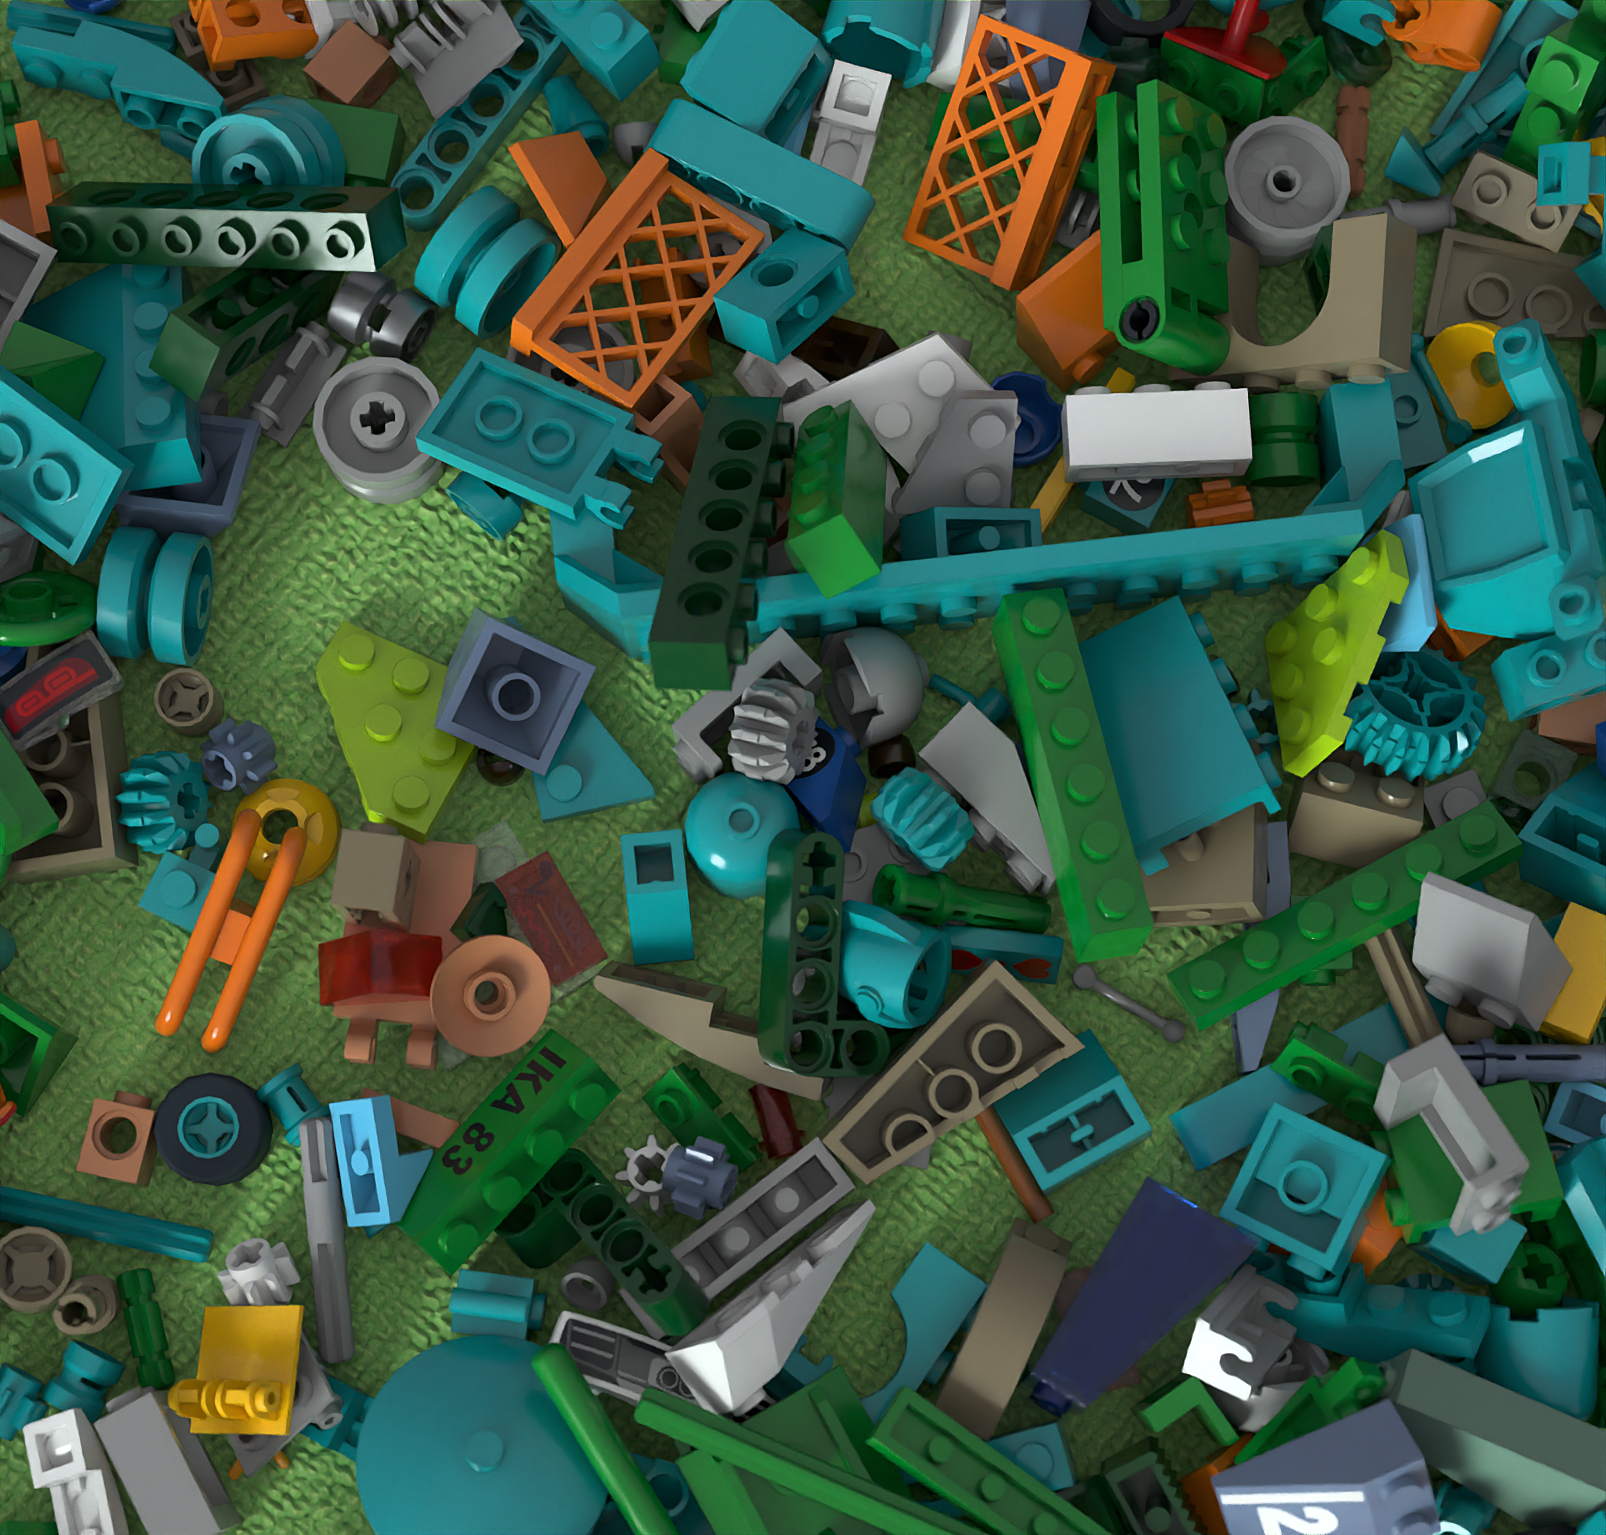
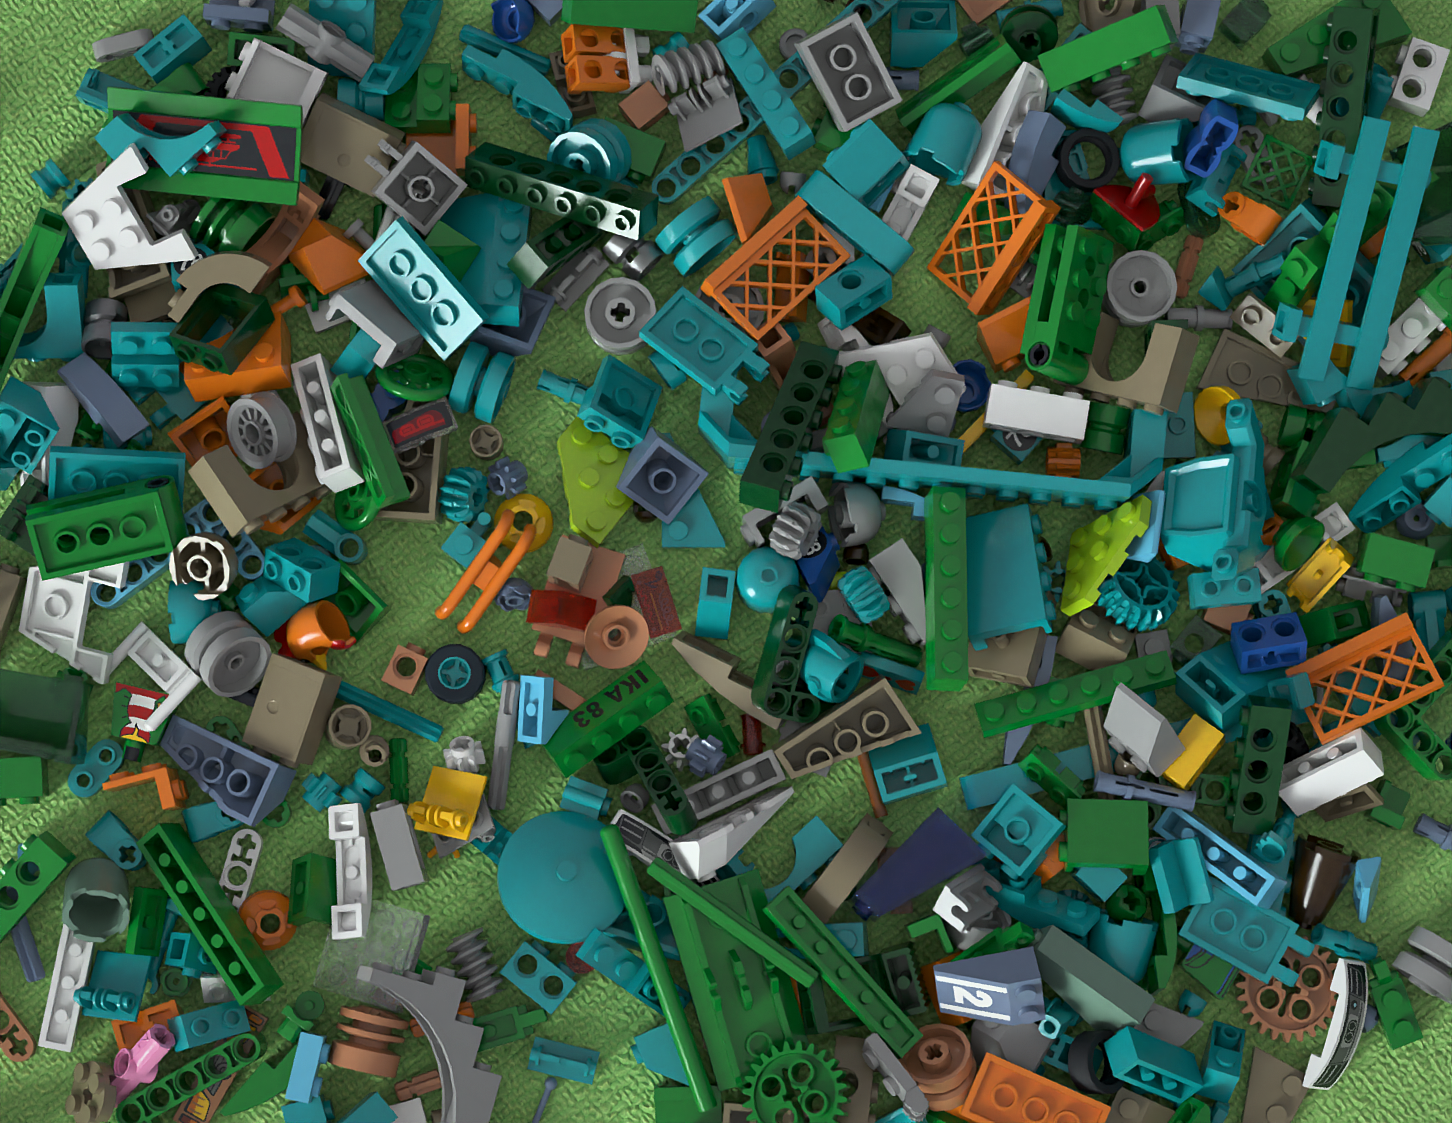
camera: 10 degrees right, 5 degrees up
teal hand [928,673,1011,727] -> none
light grey hinge [1072,965,1185,1043] -> none
light grey panel [1373,1033,1530,1236] -> none
teal hinge [1410,332,1473,445] -> none
none -> sand blue plate [494,578,535,612]
none -> teal pin [536,369,590,405]
none -> teal plate [577,354,663,448]
none -> medium azure slope [880,486,925,521]

